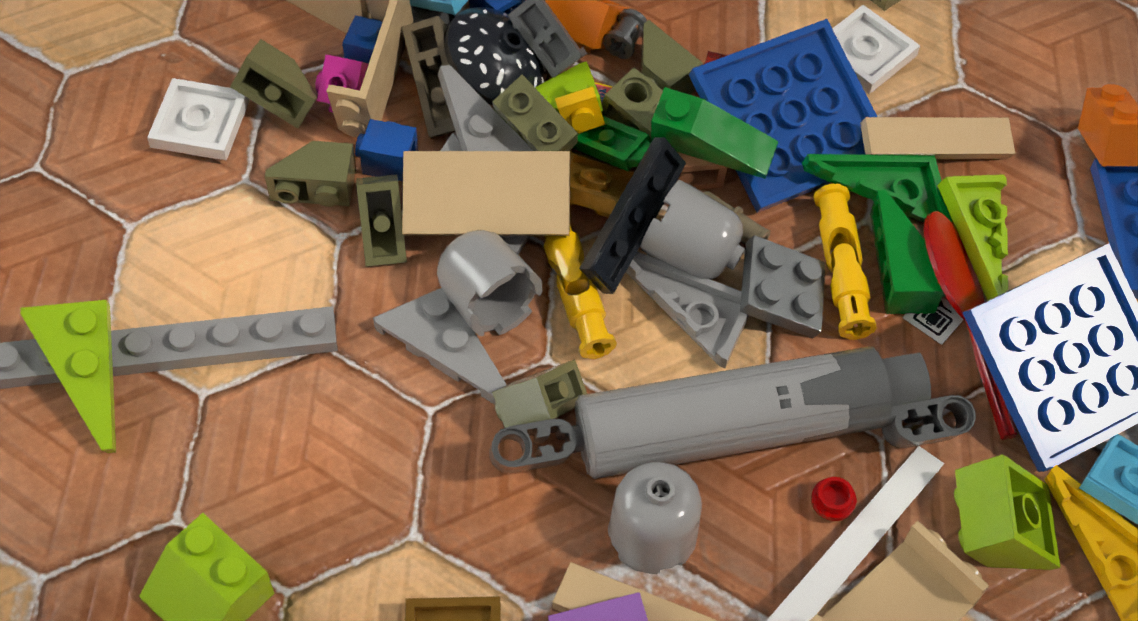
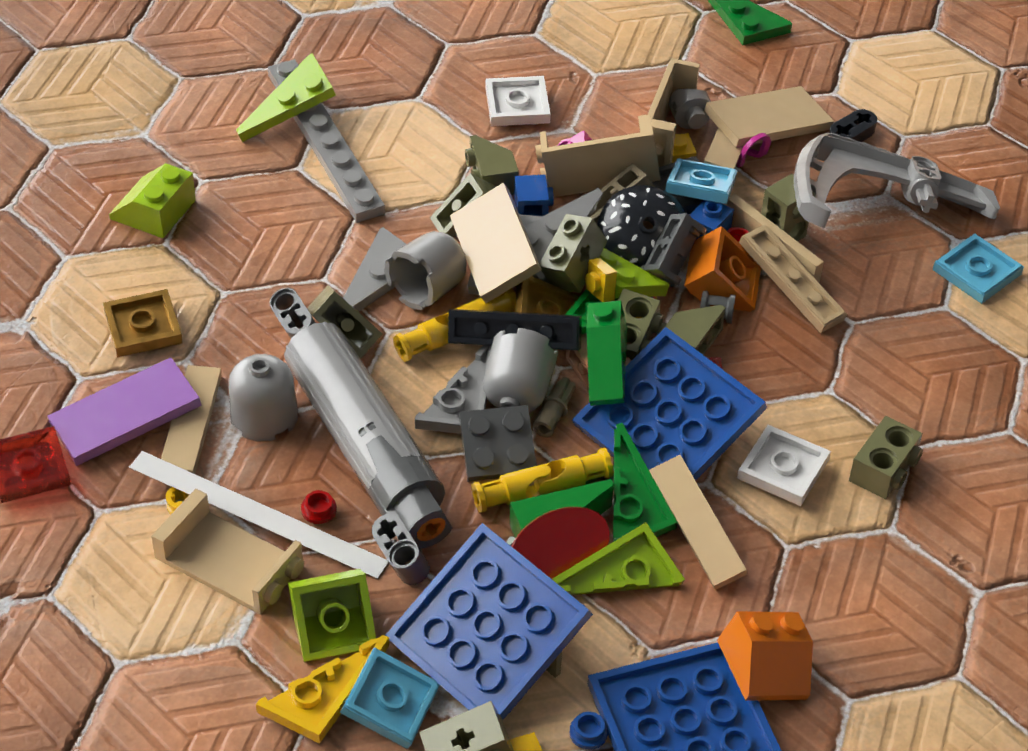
camera: 75 degrees right, 10 degrees down
olive slope [230,39,317,128] -> none

